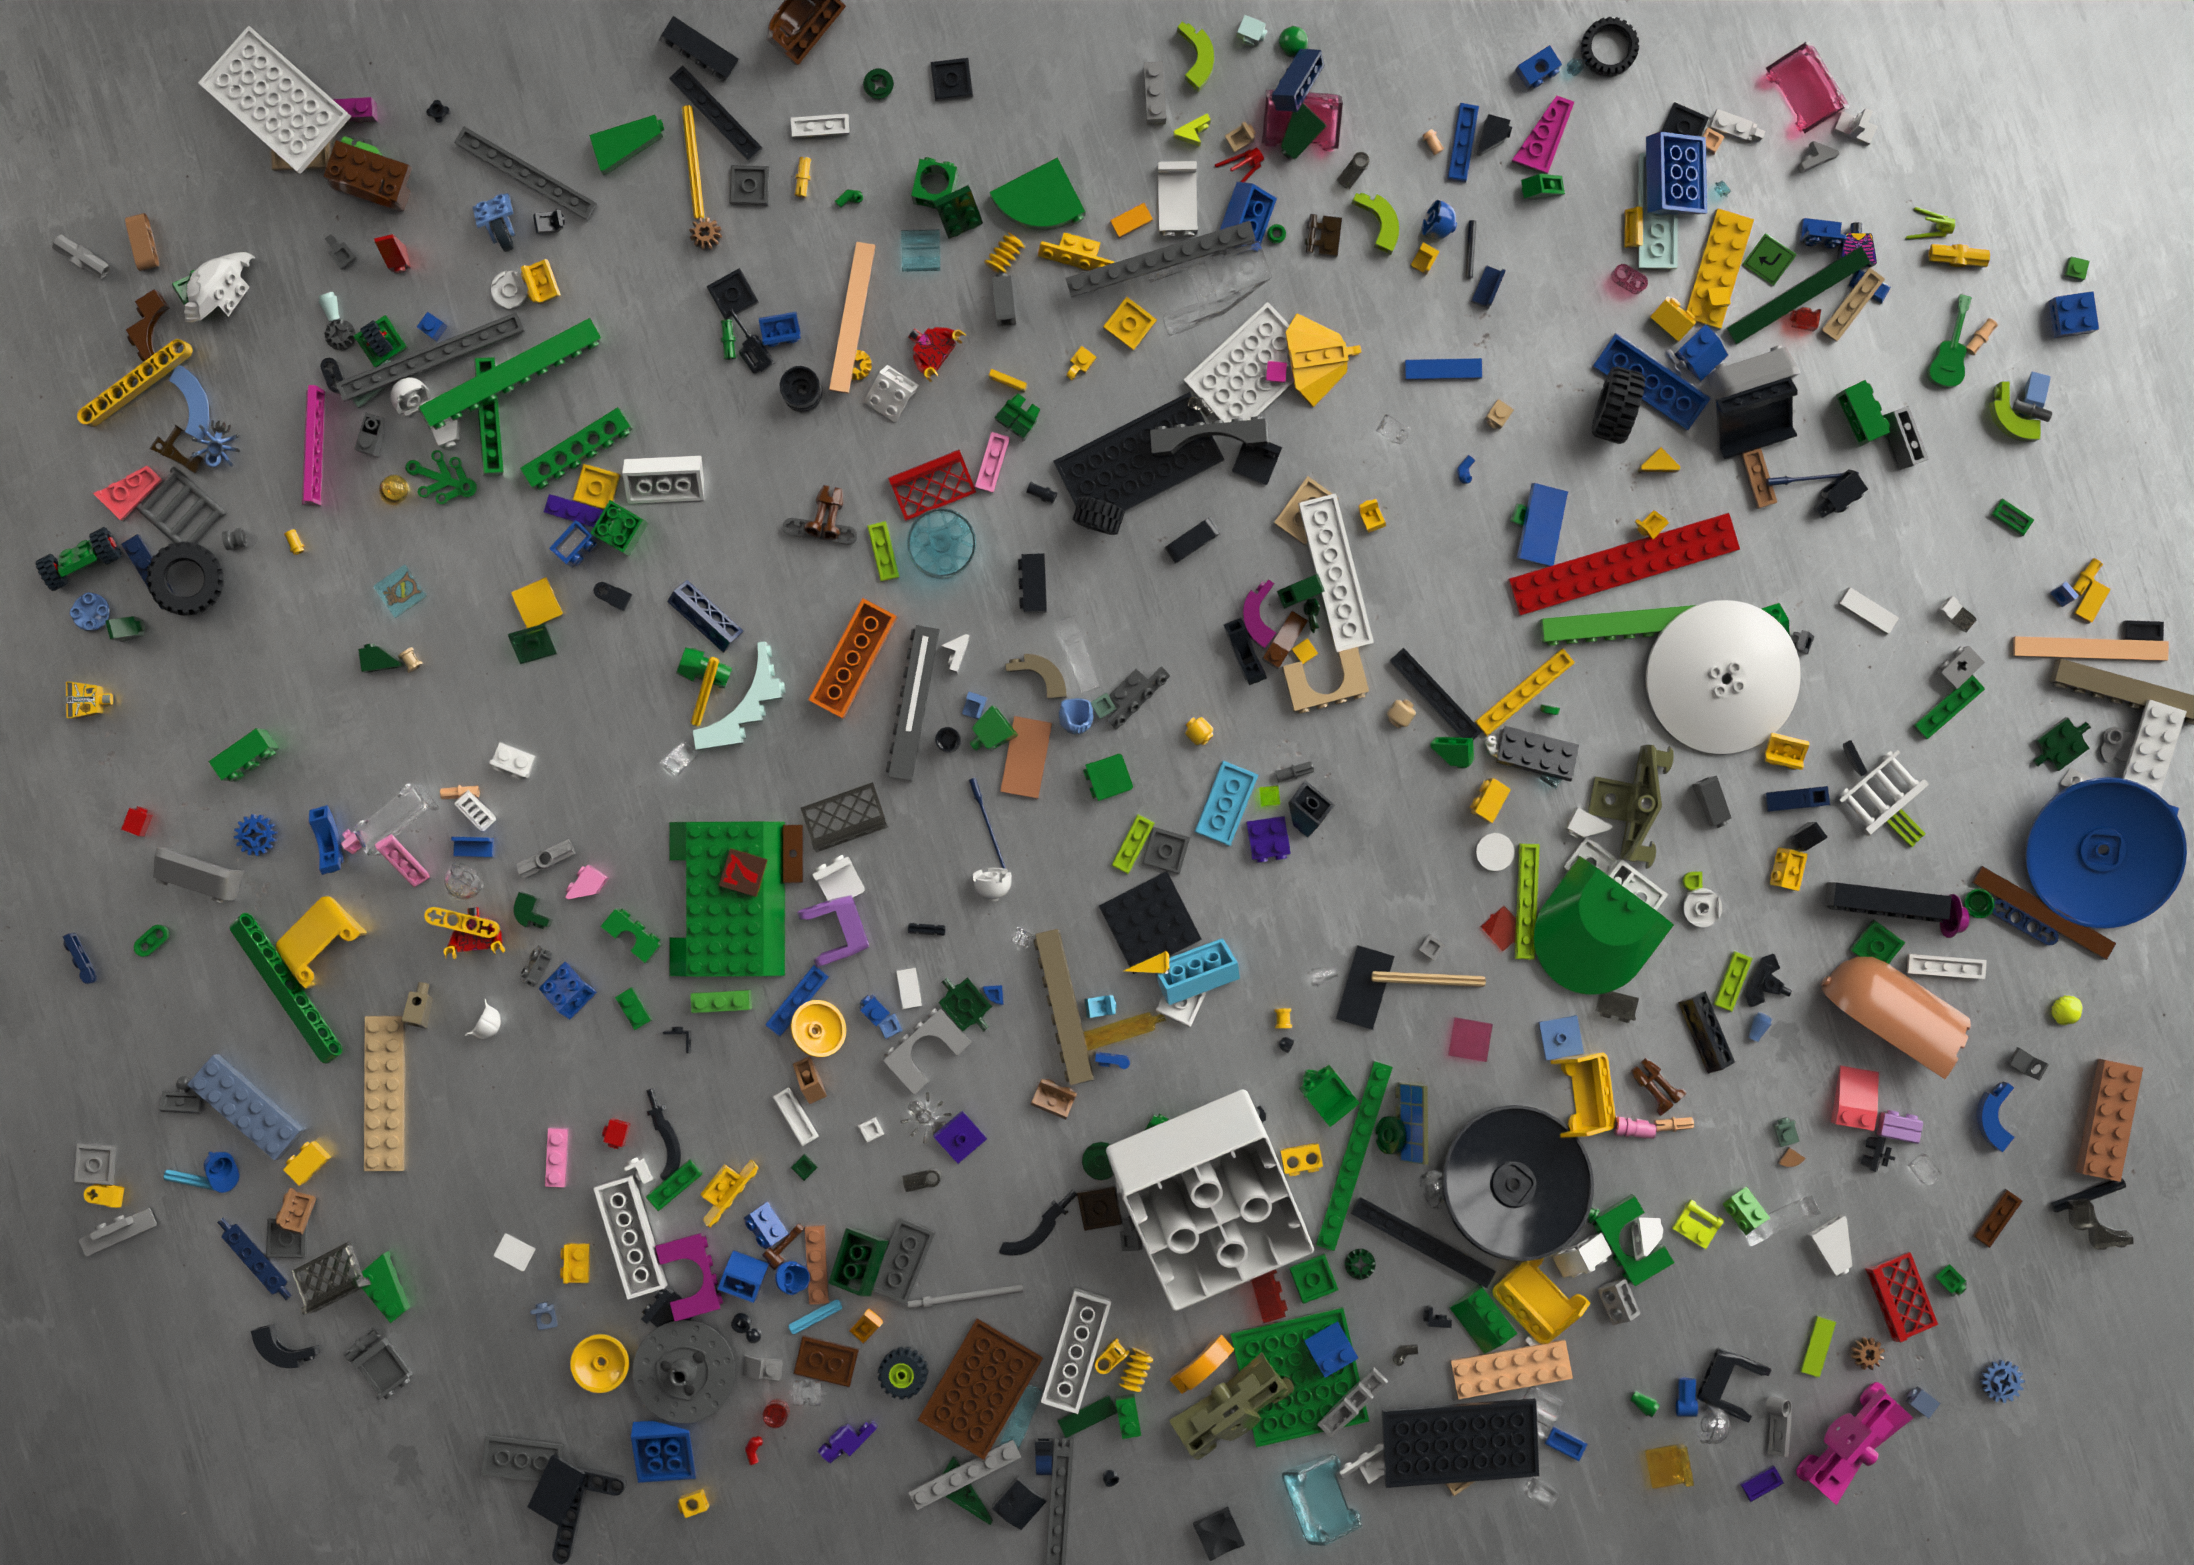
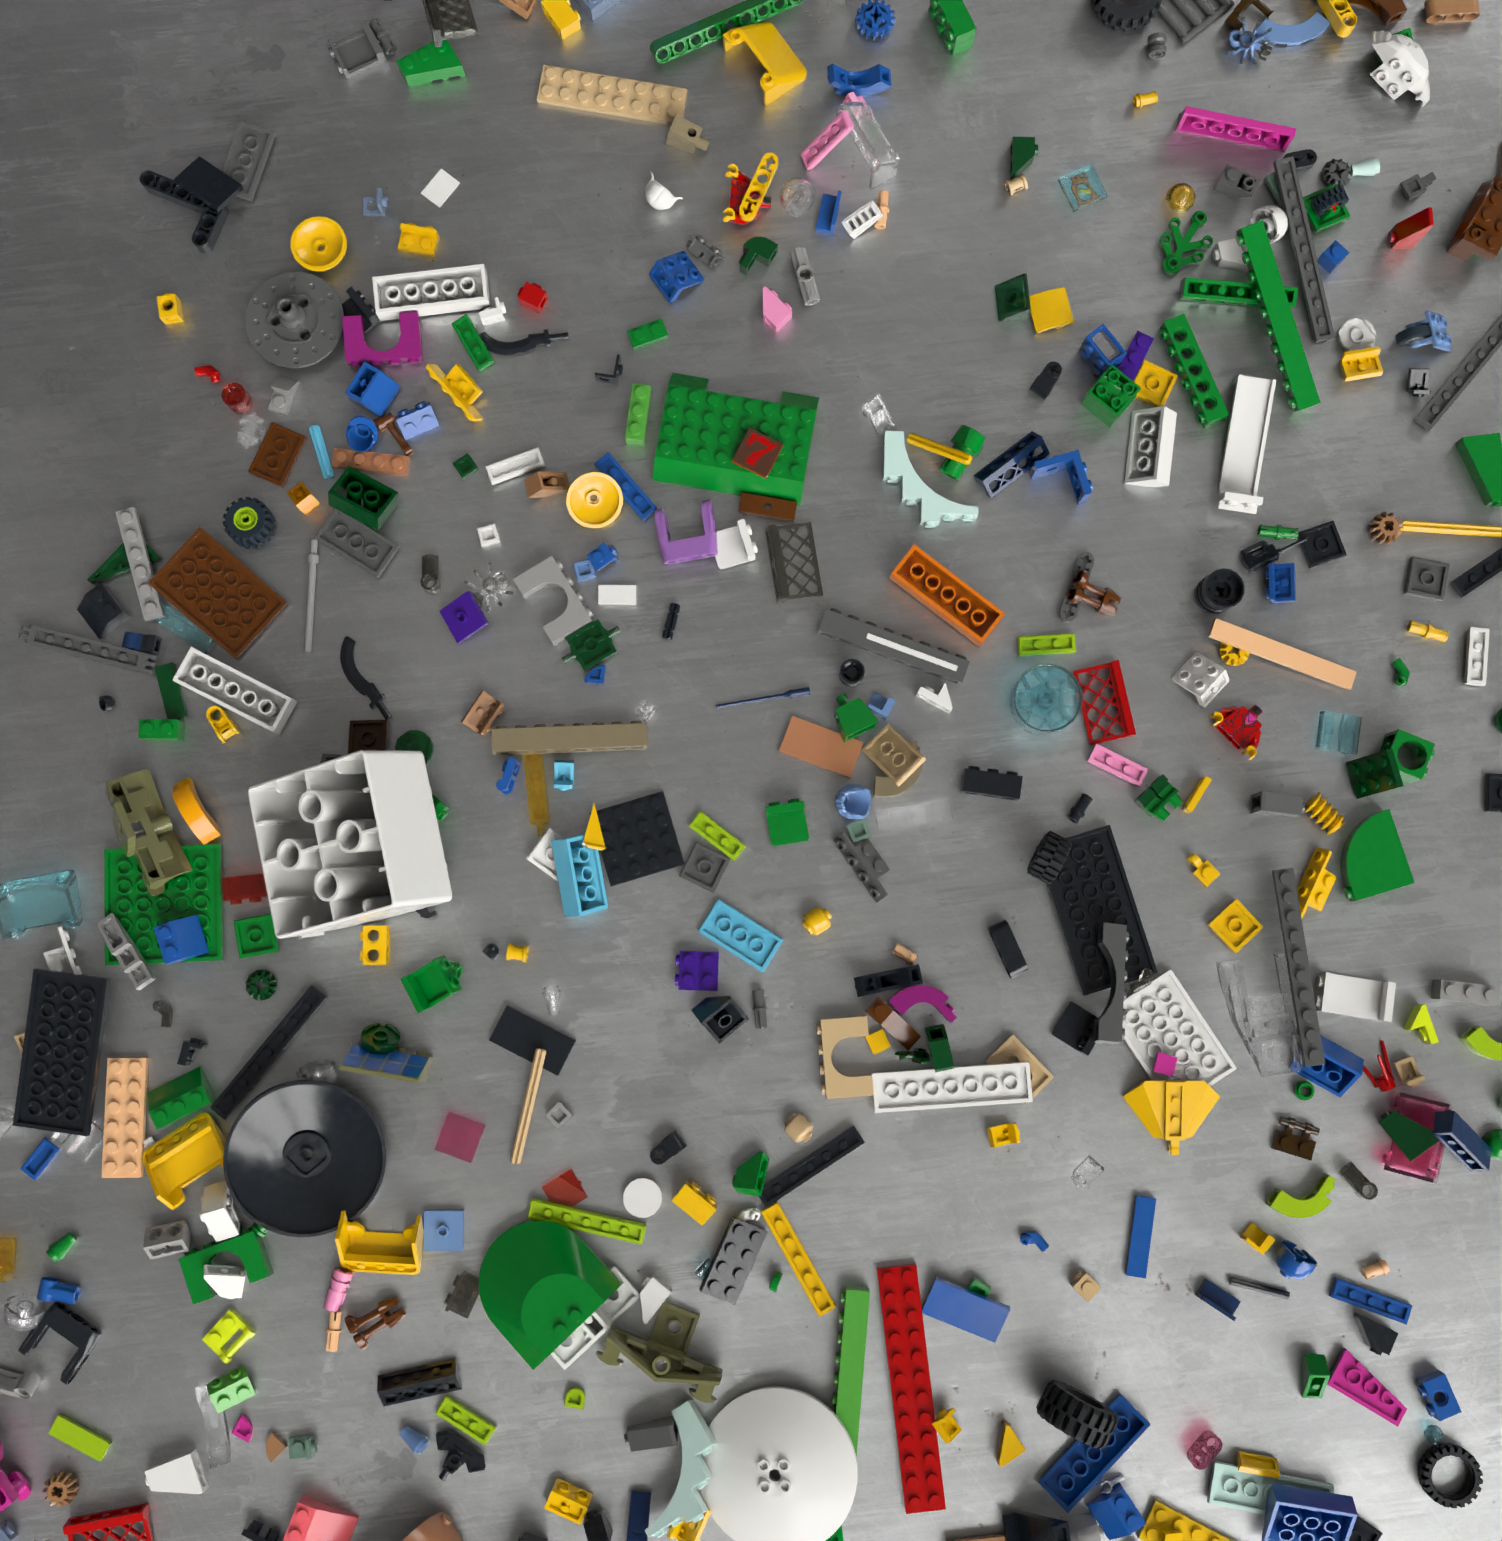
camera: 105 degrees right, 5 degrees down
white bracket [489,742,536,780] -> none
bright pink plate [545,1128,568,1187] -> none
green arch [601,908,662,963] -> none
blue slope [631,1421,696,1483] -> none
black plate [731,1313,761,1343] -> none
dark purple plate [818,1420,878,1464] -> none
white cylinder [972,867,1011,901] -> none
light orange tile [1110,203,1153,238] -> none
yellow piece [1118,1347,1153,1392] -> none
black brick [1193,1507,1245,1561] -> none
clear neon green plate [1259,785,1280,807] -> none
green plate [1316,1061,1393,1251] -> none
yellow brick [1650,297,1697,342] -> none
white plate [1682,888,1722,927] -> none
none -> dark pink tile [231,1414,253,1443]
none -> light aqua arch [645,1400,717,1538]
none -> black piece [650,1130,688,1165]
none -> tan tile [862,723,926,787]
none -> light nougat pin [892,943,918,965]
none -> blue bracket [1029,450,1093,504]
none -> white panel [1217,374,1276,514]

